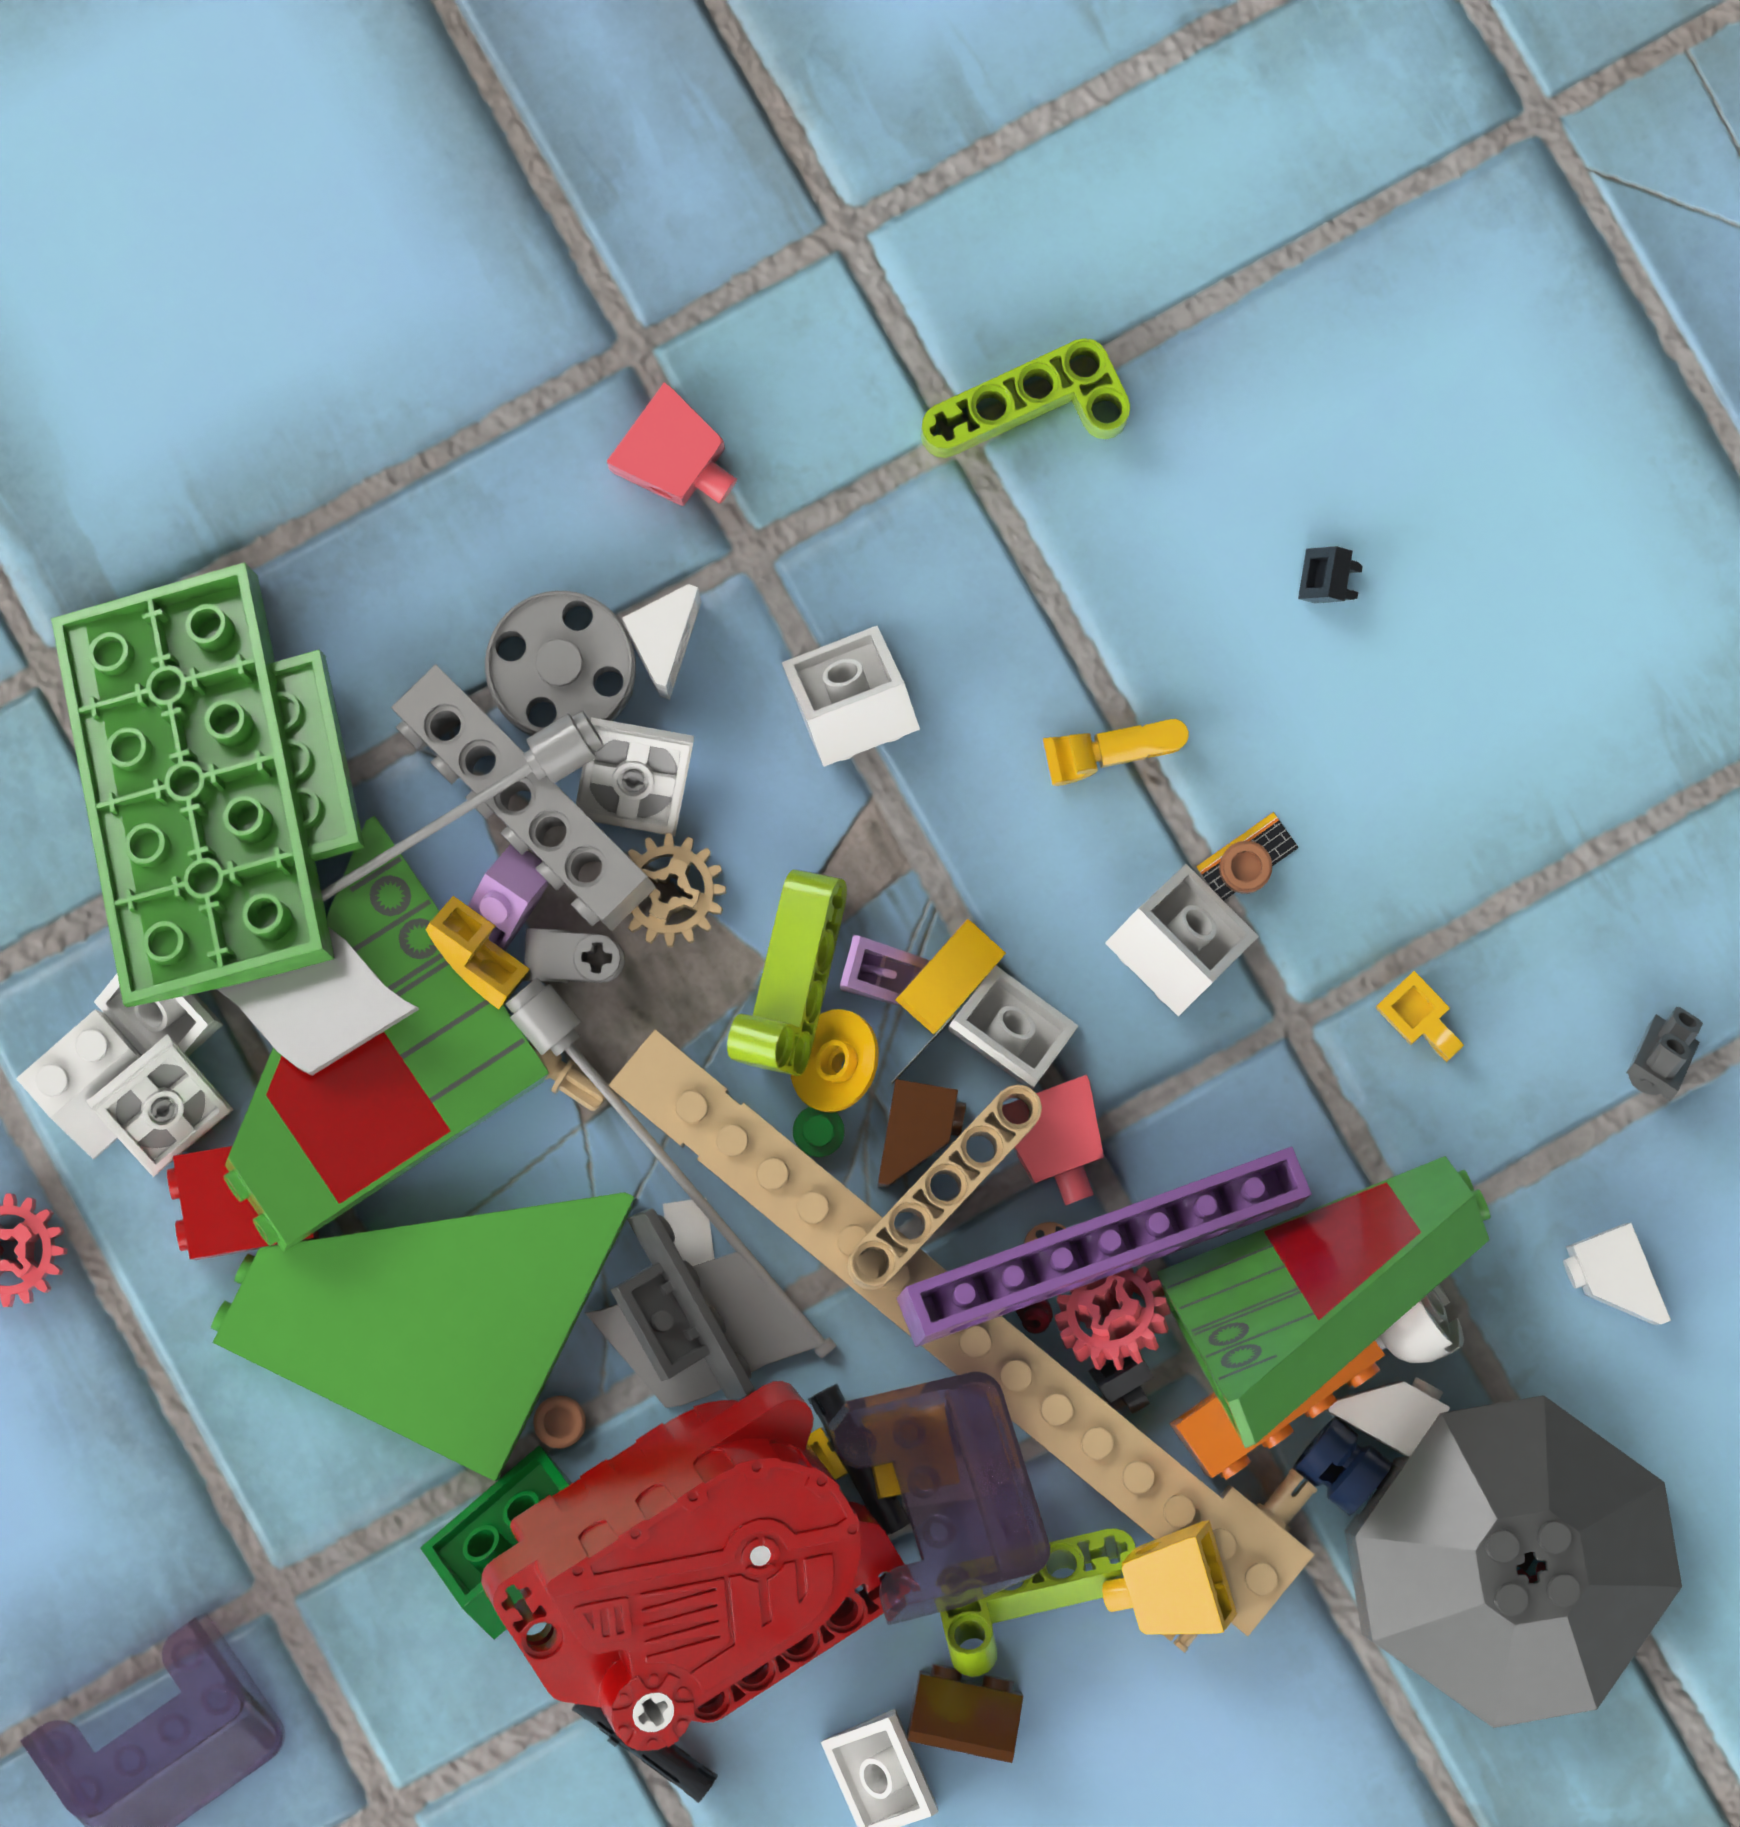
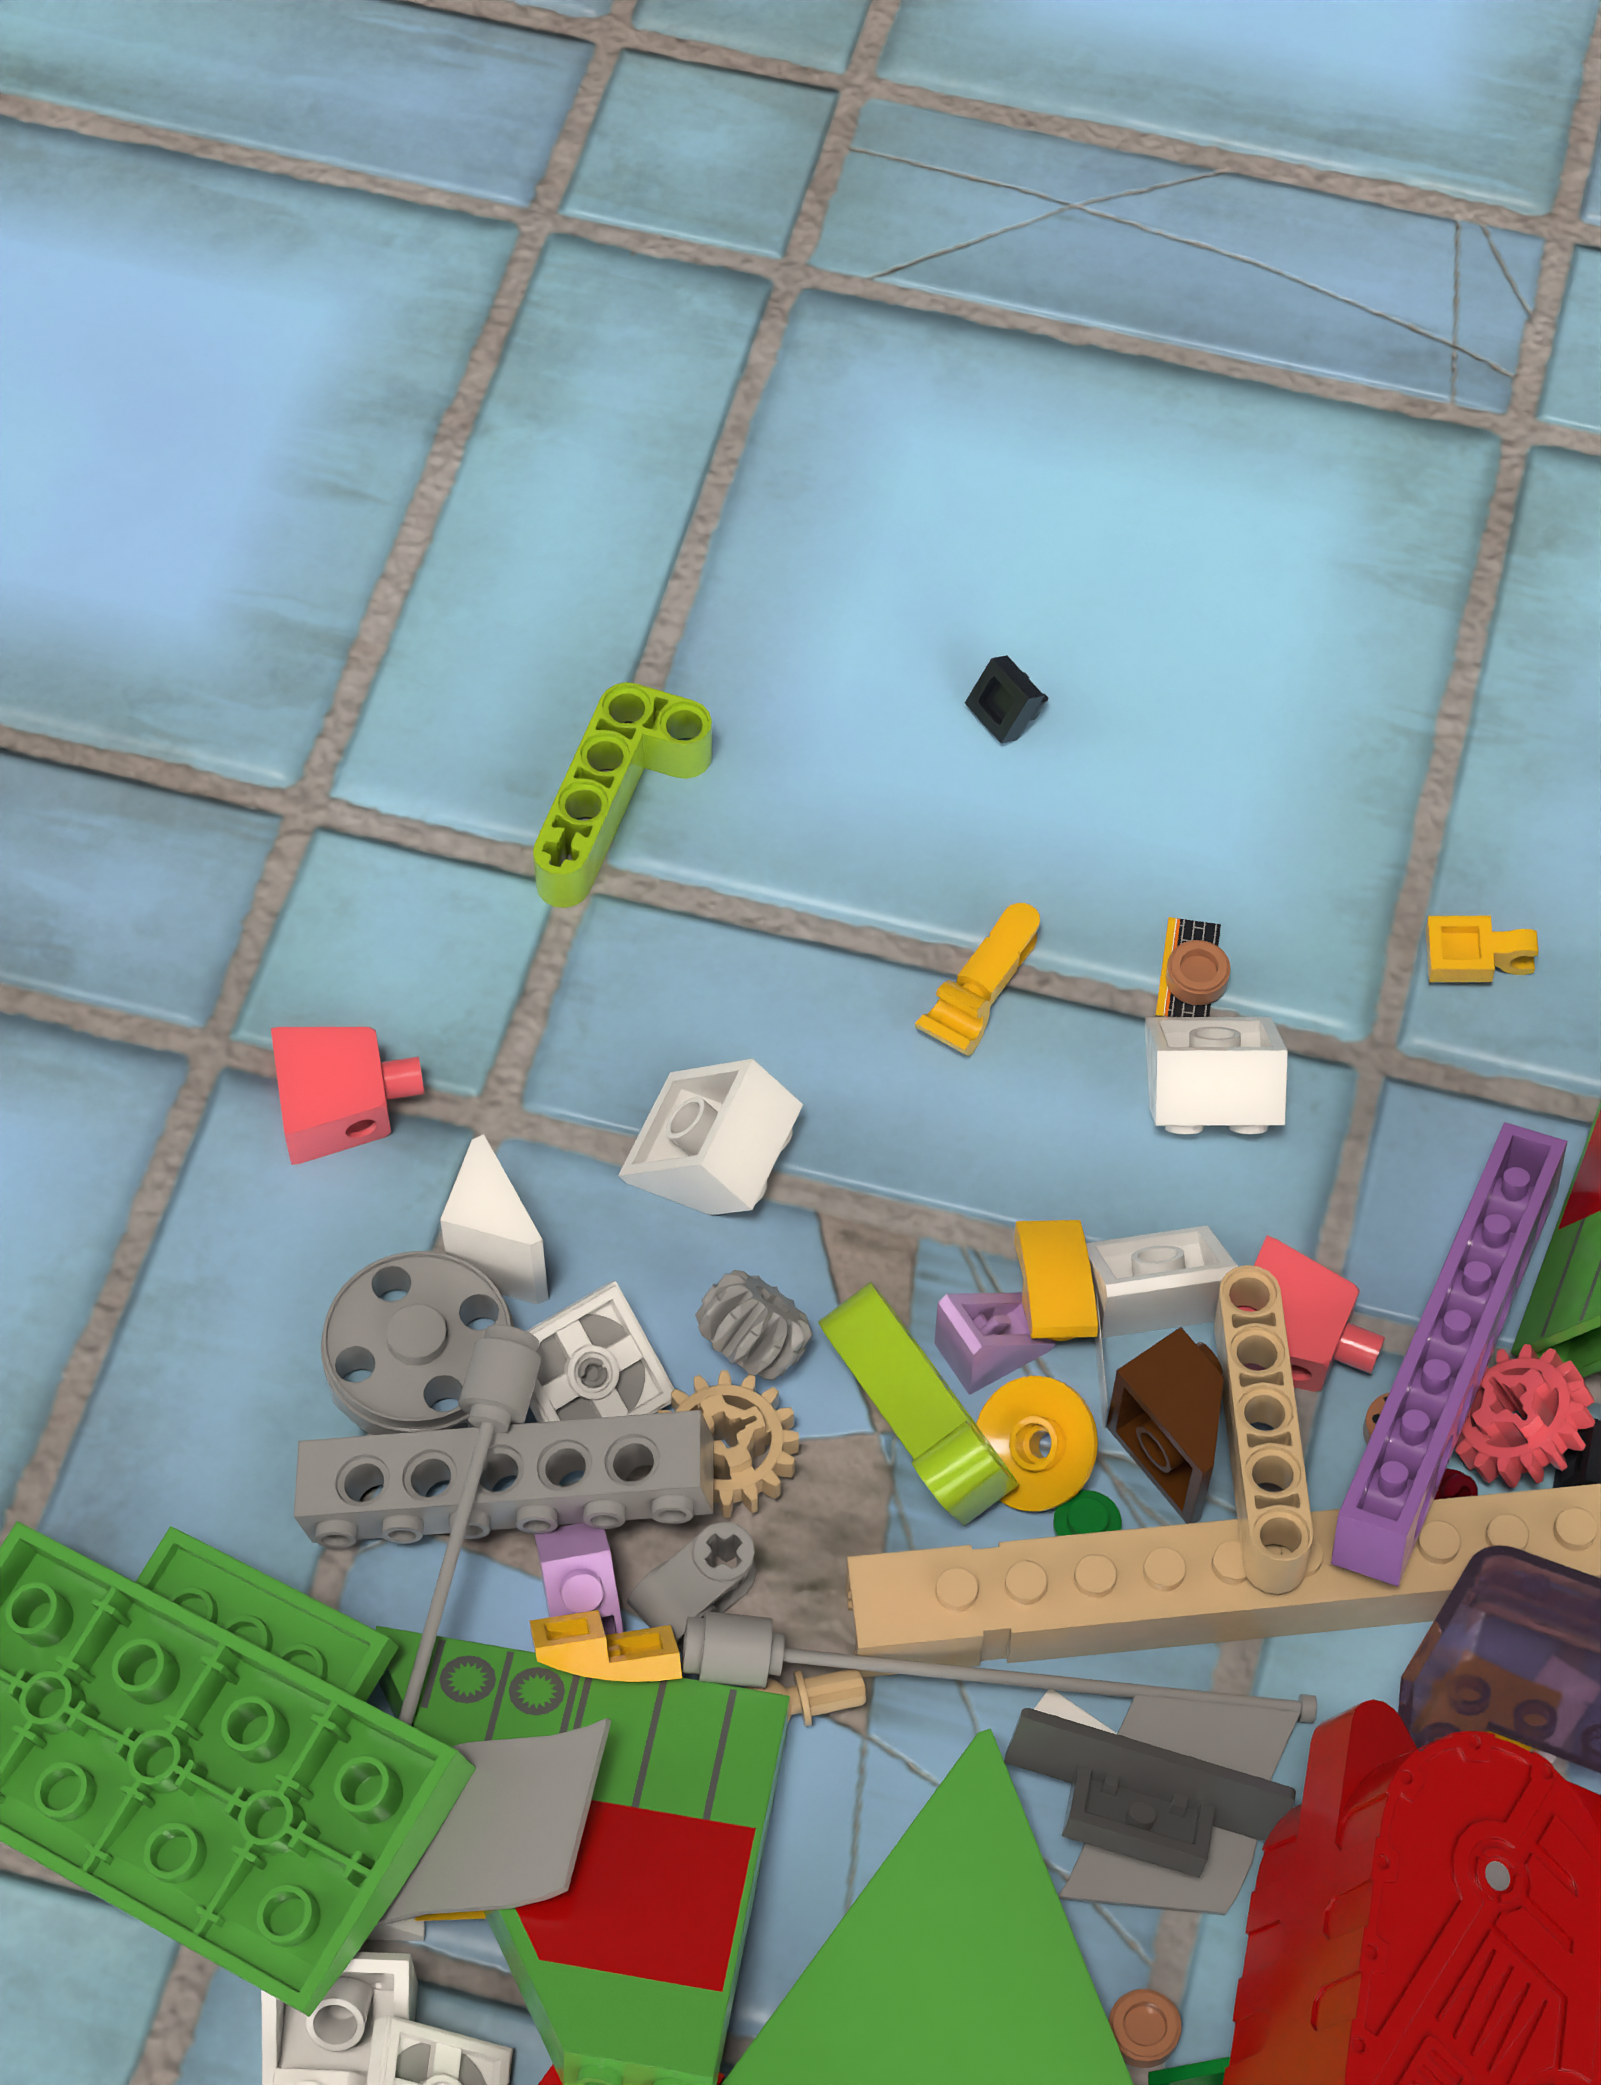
camera: 45 degrees left, 25 degrees down
none -> light grey gear [695,1270,813,1380]

